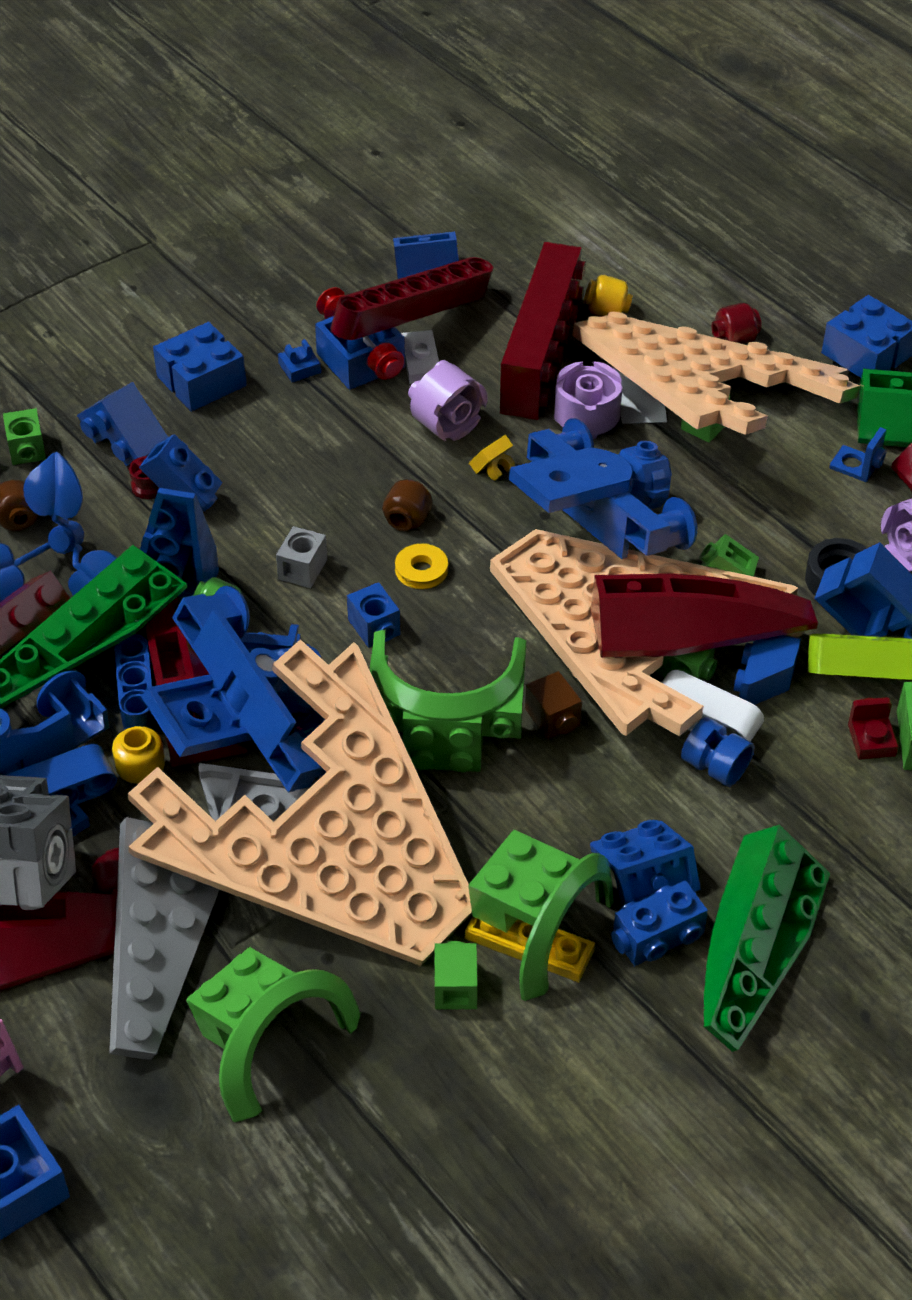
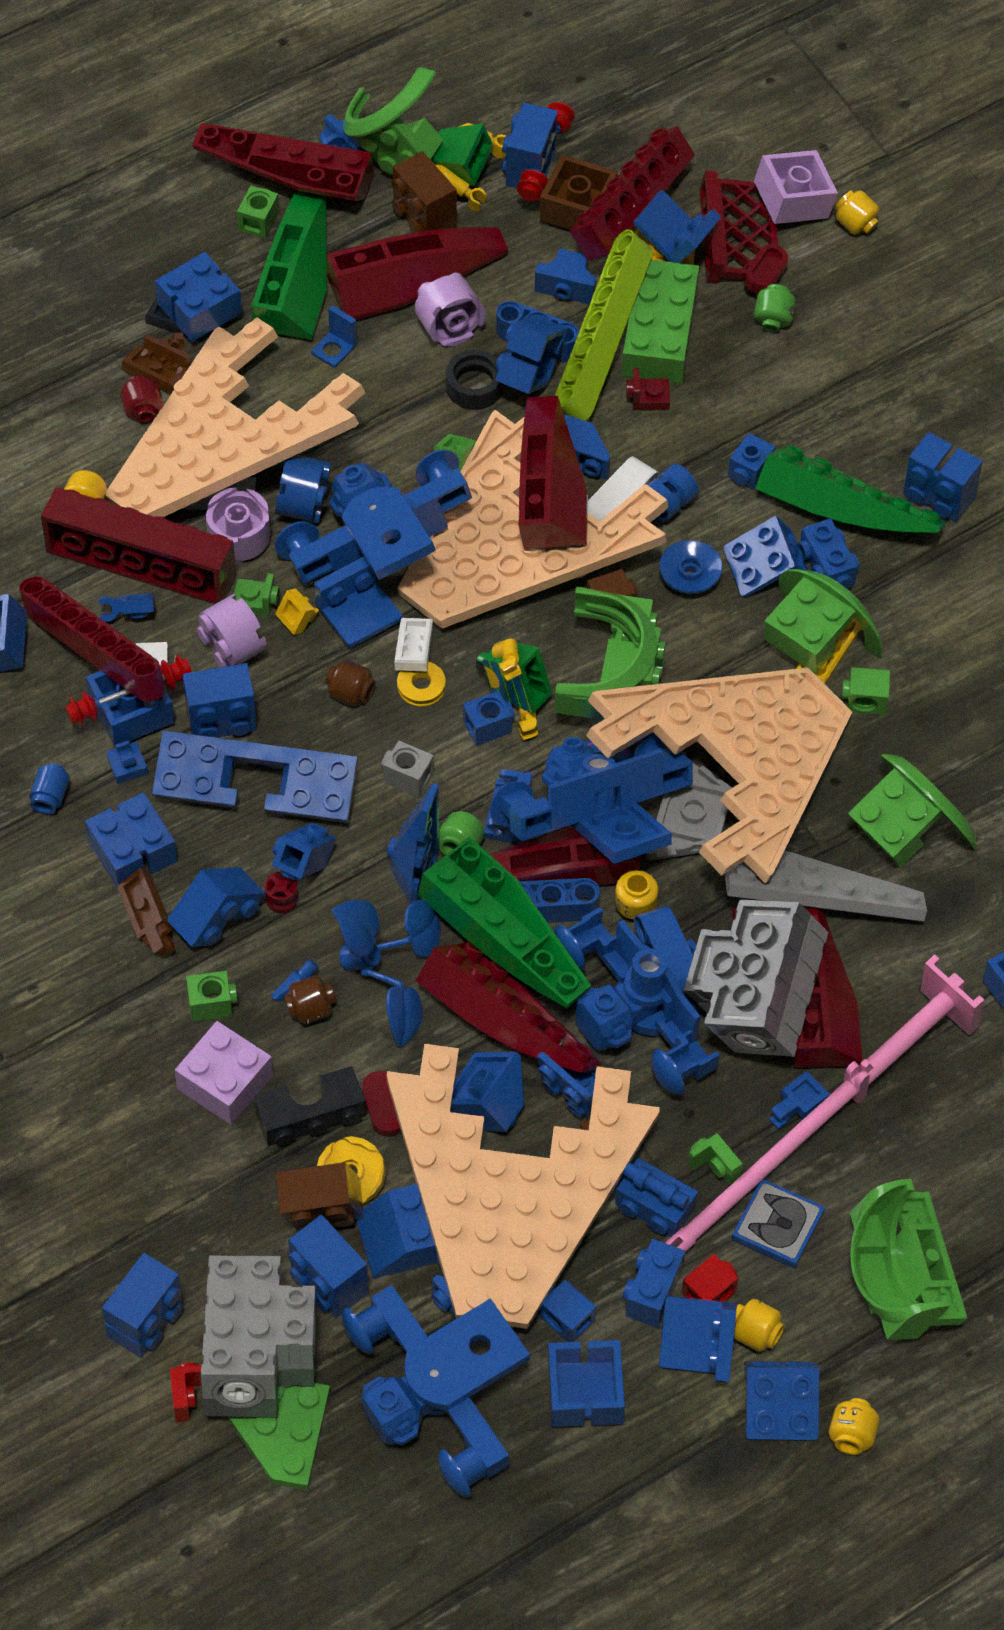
camera: 85 degrees left, 10 degrees up
none -> blue brick [29,763,70,814]
none -> blue plate [98,593,155,622]
none -> reddish brown hinge [117,867,175,958]
none -> reddish brown slope [121,332,190,394]
none -> blue plate [152,731,358,823]
none -> blue brick [182,663,257,738]
none -> bright green bracket [234,573,280,617]
none -> blue brick [275,455,331,523]
none -> blue bracket [314,556,402,648]
none -> white plate [394,618,433,671]
none -> torso [476,638,553,740]
none -> blue dish [659,540,722,594]
none -> blue brick [728,433,776,490]
none -> blue piece [903,432,983,523]

